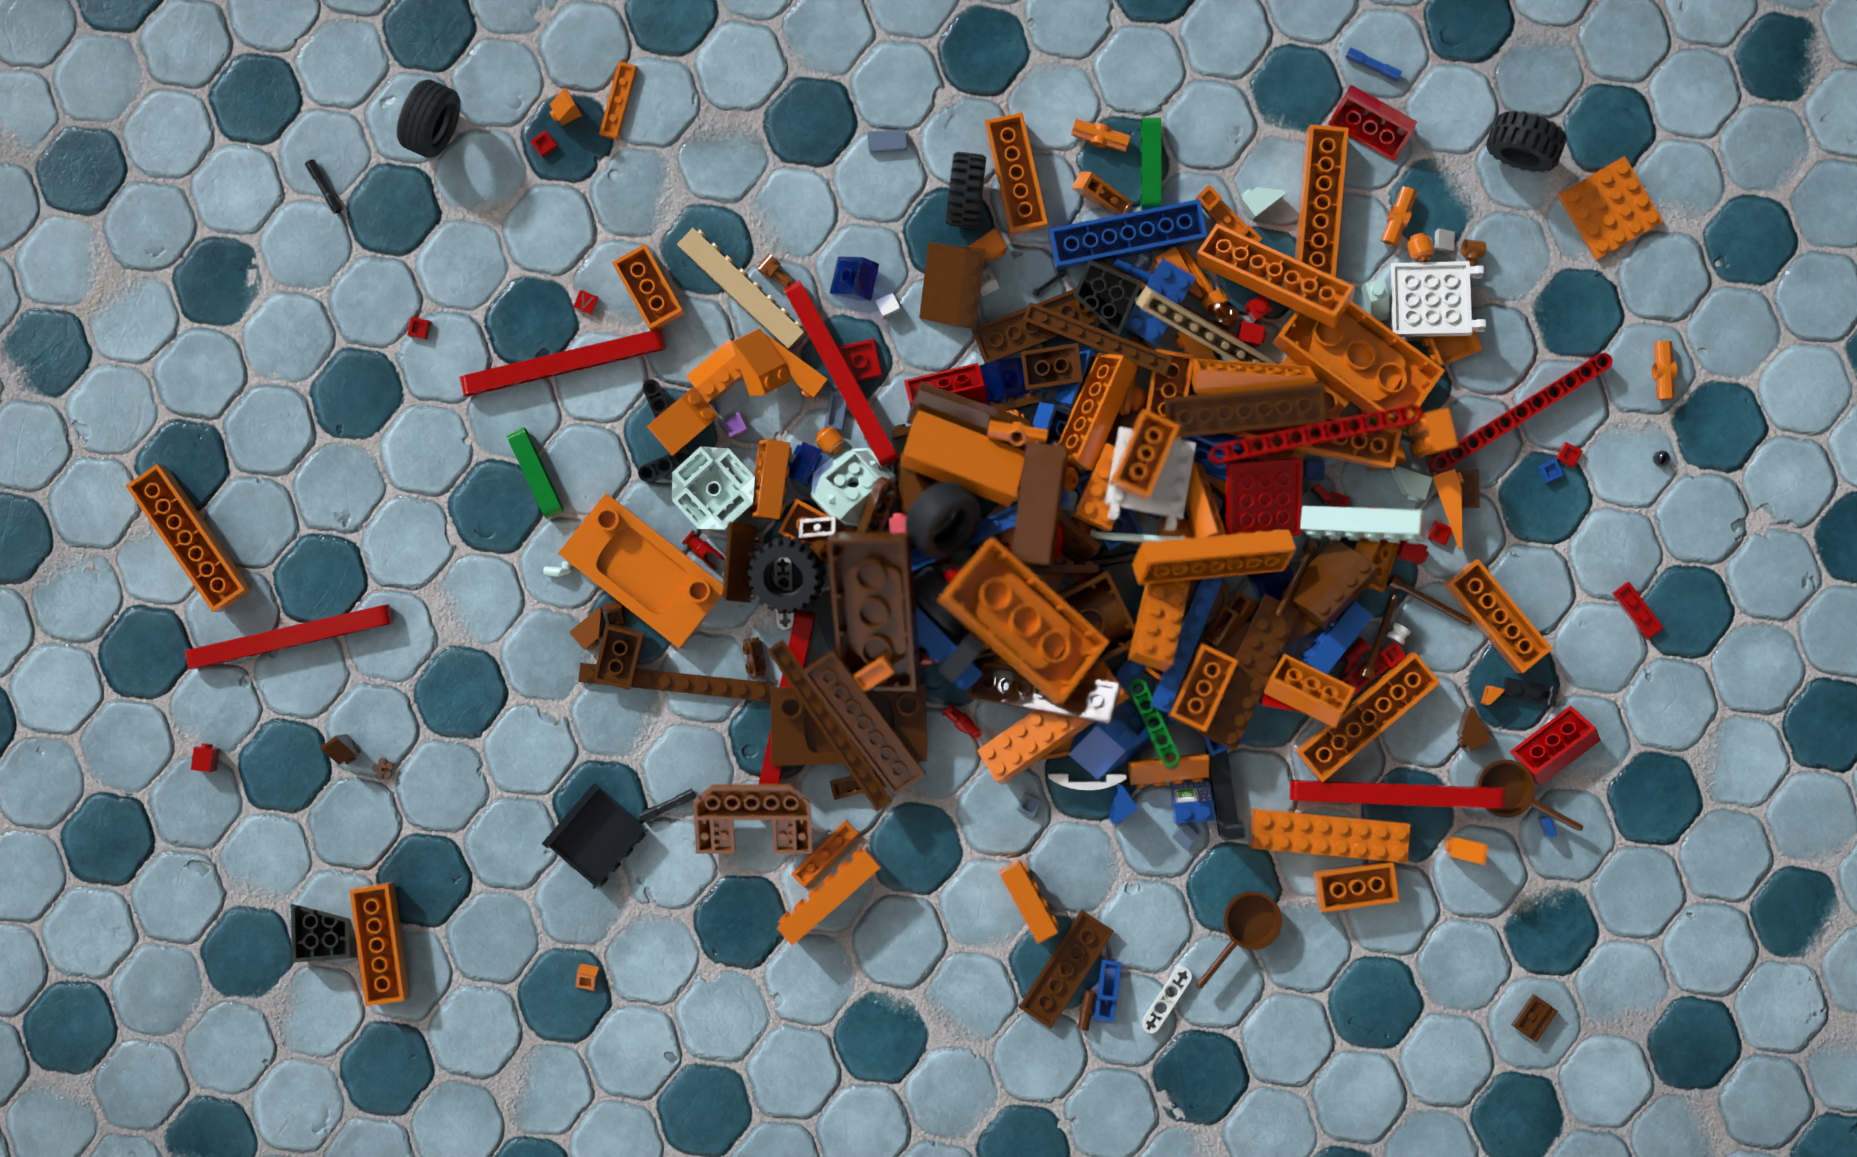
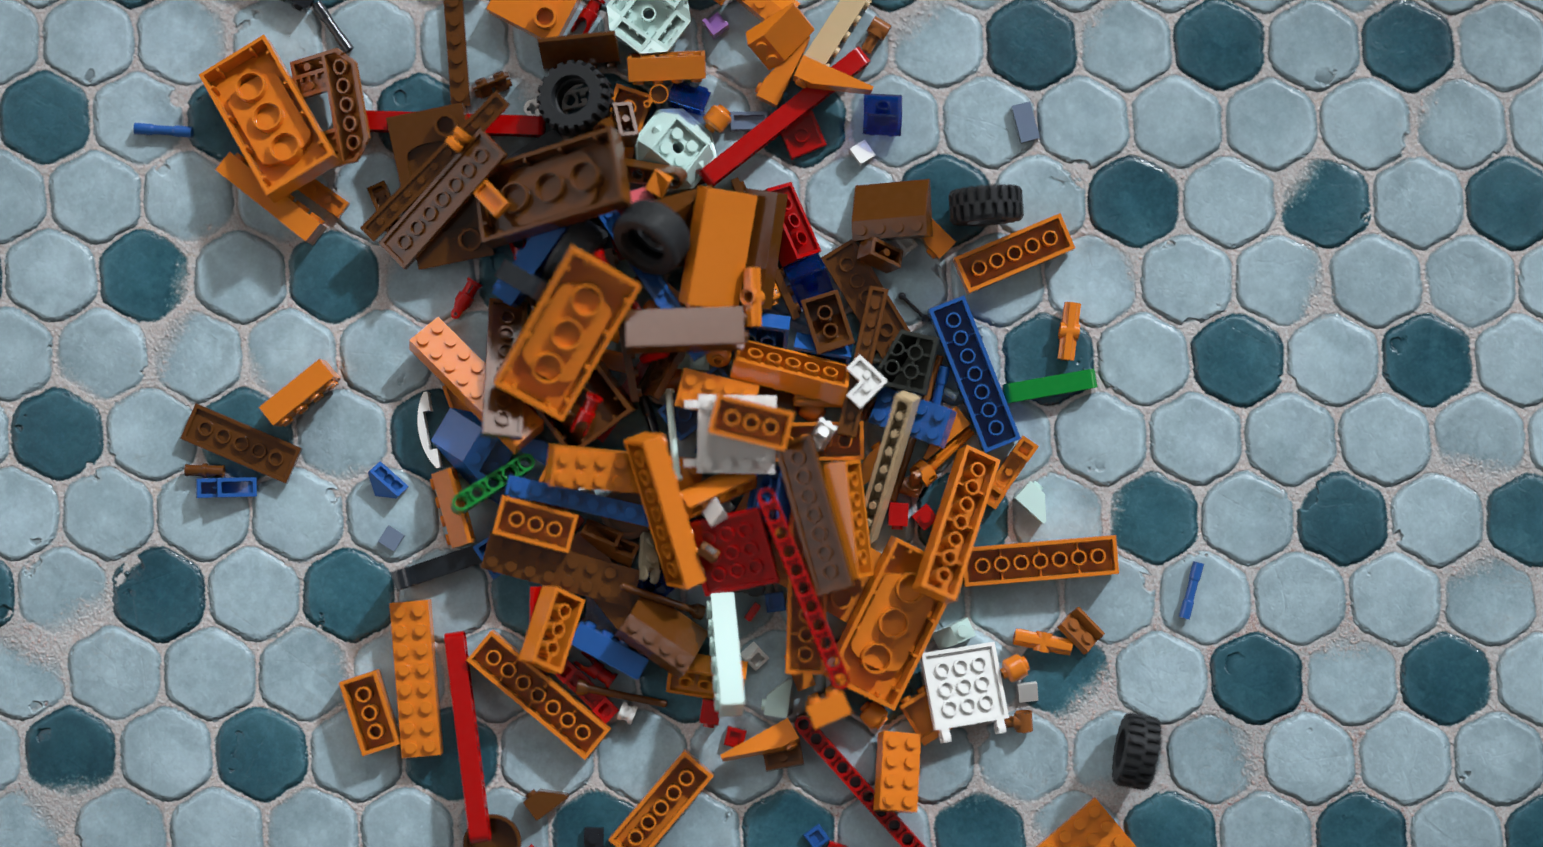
camera: 75 degrees right, 0 degrees up
sand blue tile [1017,792,1043,818] -> none
orange slope [1072,171,1133,215] -> none
blue slope [1109,783,1138,825] -> none
white beam [1142,966,1192,1033] -> none
blue slope [1170,780,1215,823] -> none
reddish brown piece [1196,891,1282,989] -> none
red tile [1326,491,1350,508] -> none
red slope [1328,85,1417,161] -> none
reddish brown piece [1387,574,1472,625] -> none
orange slope [1445,835,1488,865] -> none
orange slope [1481,685,1505,705] -> none
none -> blue piece [133,123,194,138]
none -> orange piece [199,35,341,203]
none -> blue slope [368,461,409,499]
none -> orange wheel [445,126,472,153]
none -> red piece [570,392,603,438]
none -> dark tan hinge [639,532,660,584]
none -> piece [643,84,669,108]
none -> orange slope [645,169,673,198]
none -> reddish brown tile [697,541,720,563]
none -> white slope [703,497,728,527]
none -> white slope [740,641,769,671]
none -> orange slope [793,55,874,95]
none -> white hips [811,417,838,452]
none -> white plate [846,355,888,410]
none -> reddish brown brick [857,236,904,274]
none -> orange head [860,701,888,729]
none -> orange brick [874,731,921,814]
none -> dark orange bracket [1057,607,1105,655]

